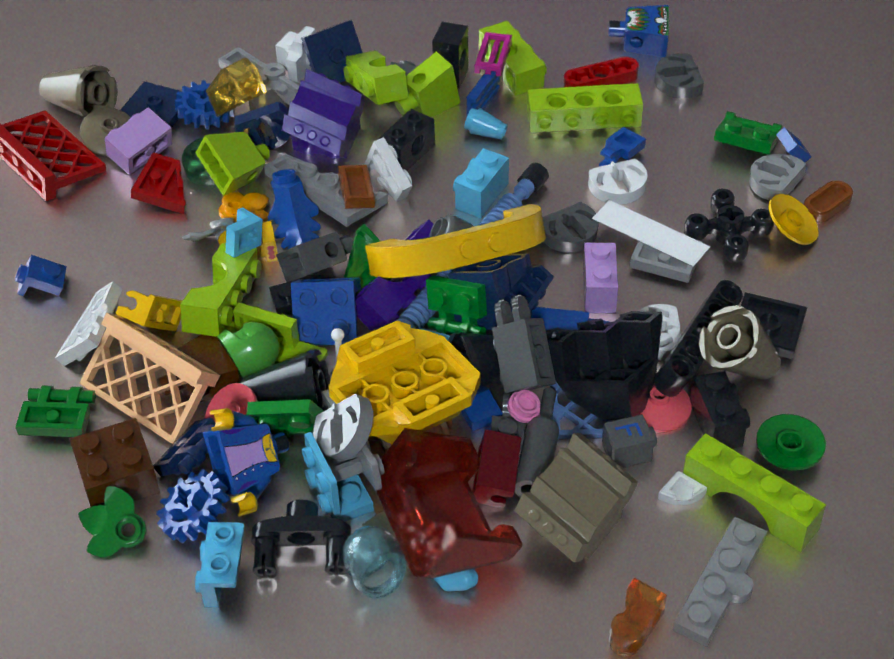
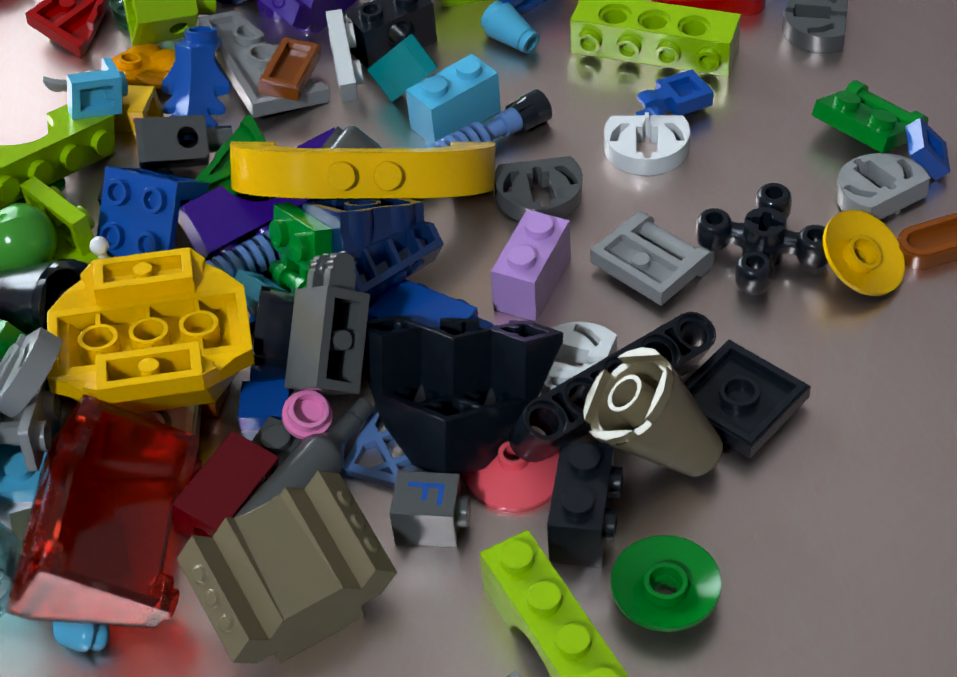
camera: 25 degrees right, 0 degrees up
white sticker [592,200,710,266] -> none
white tile [658,470,707,505] -> none
none -> teal tile [367,34,438,102]

